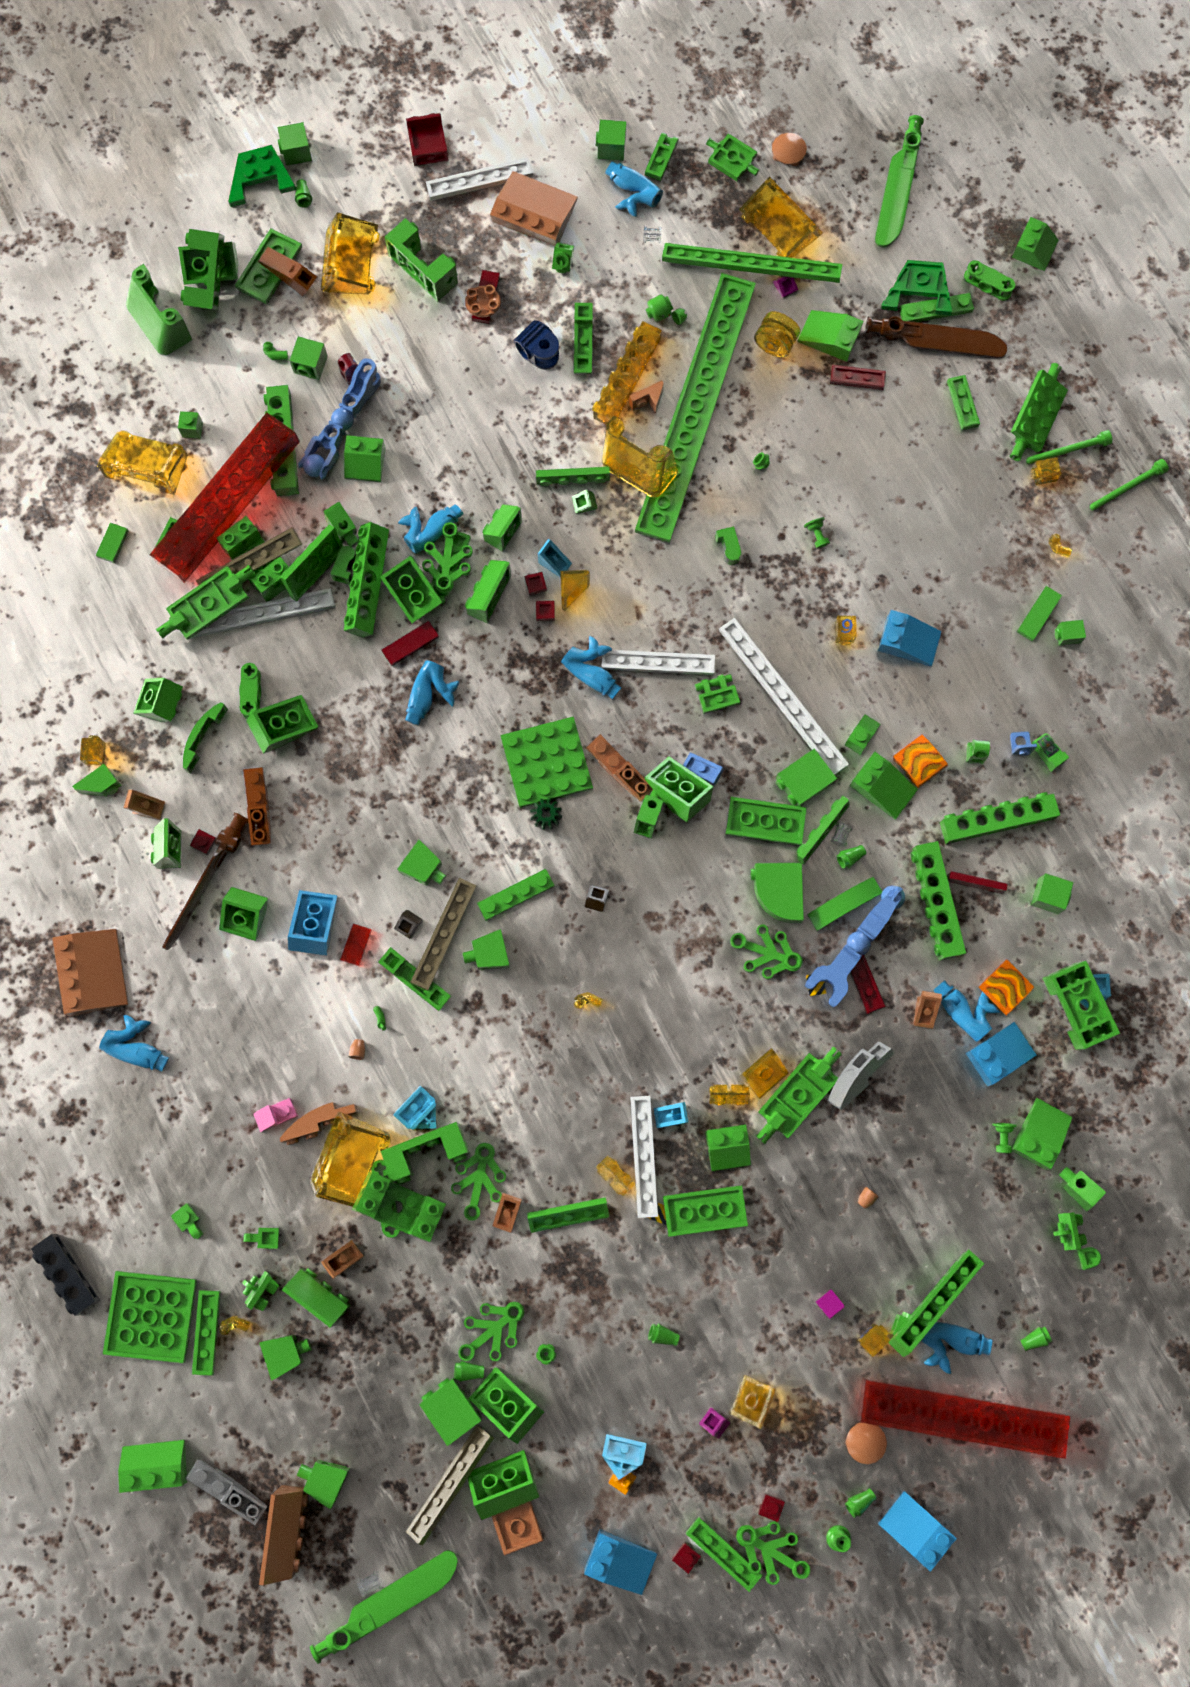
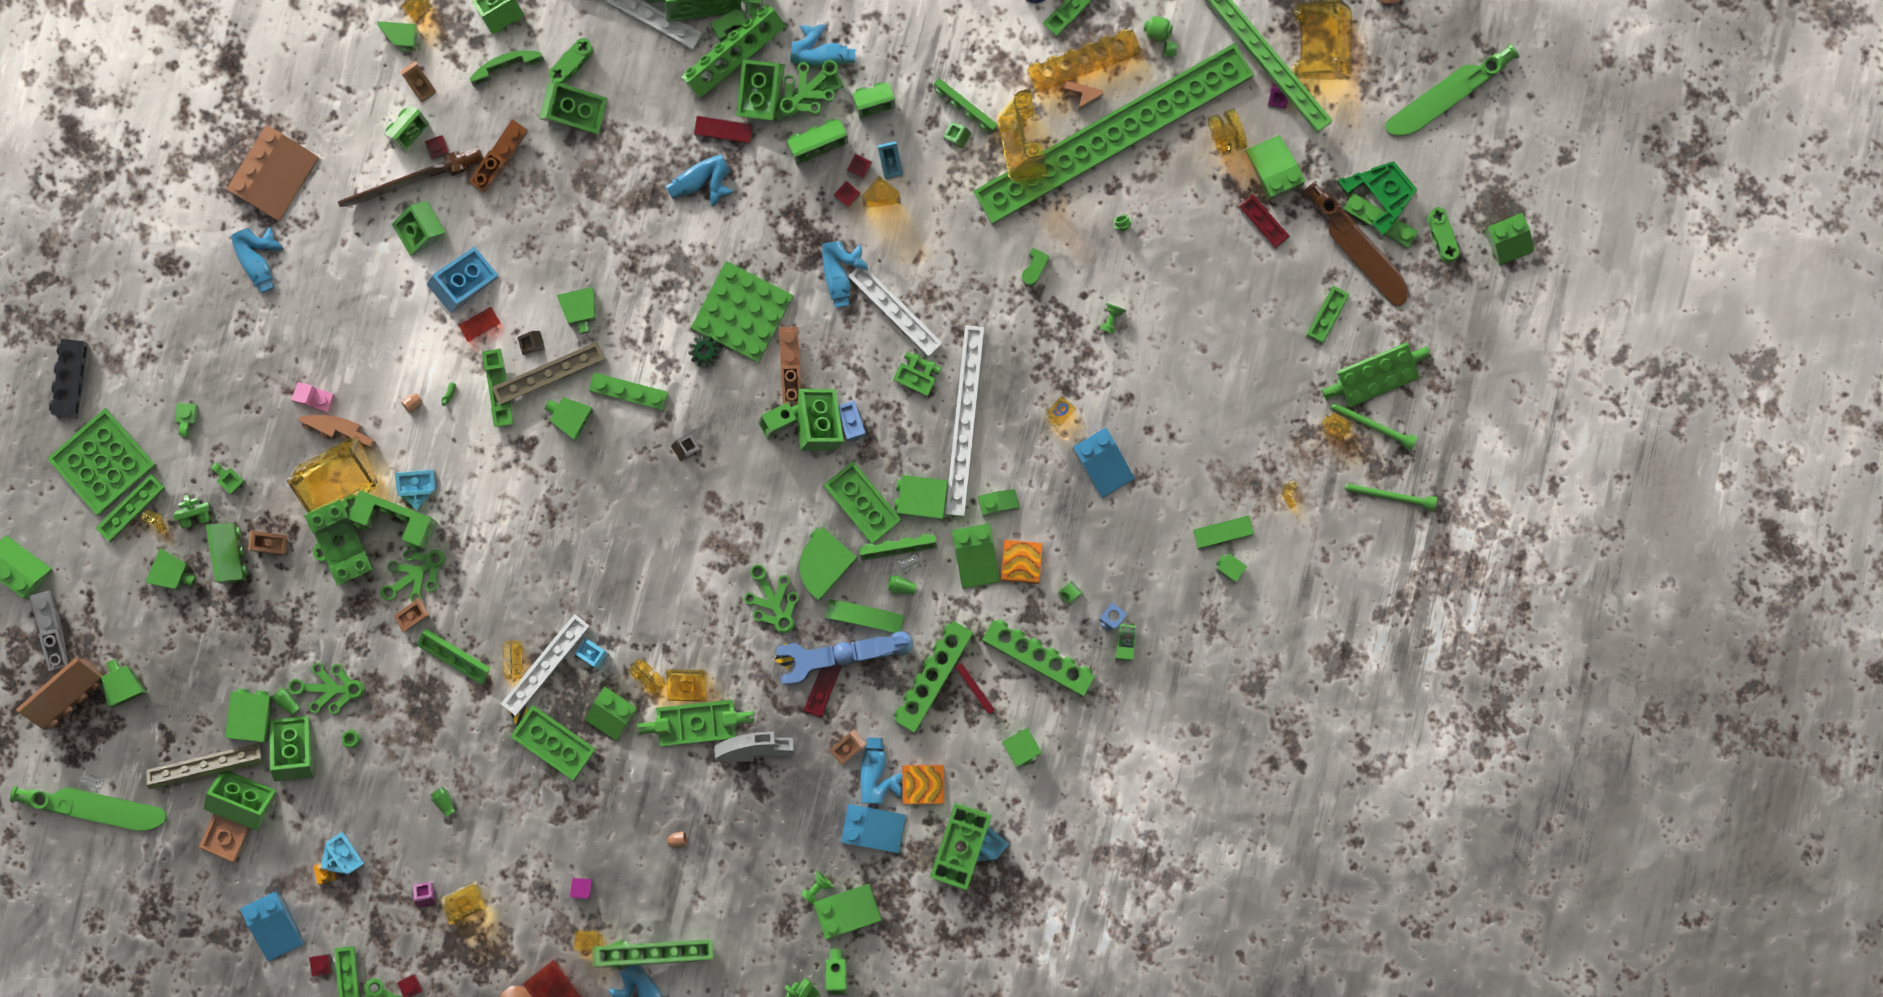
camera: 45 degrees right, 5 degrees up
clear yellow arm [573,992,603,1009] -> none

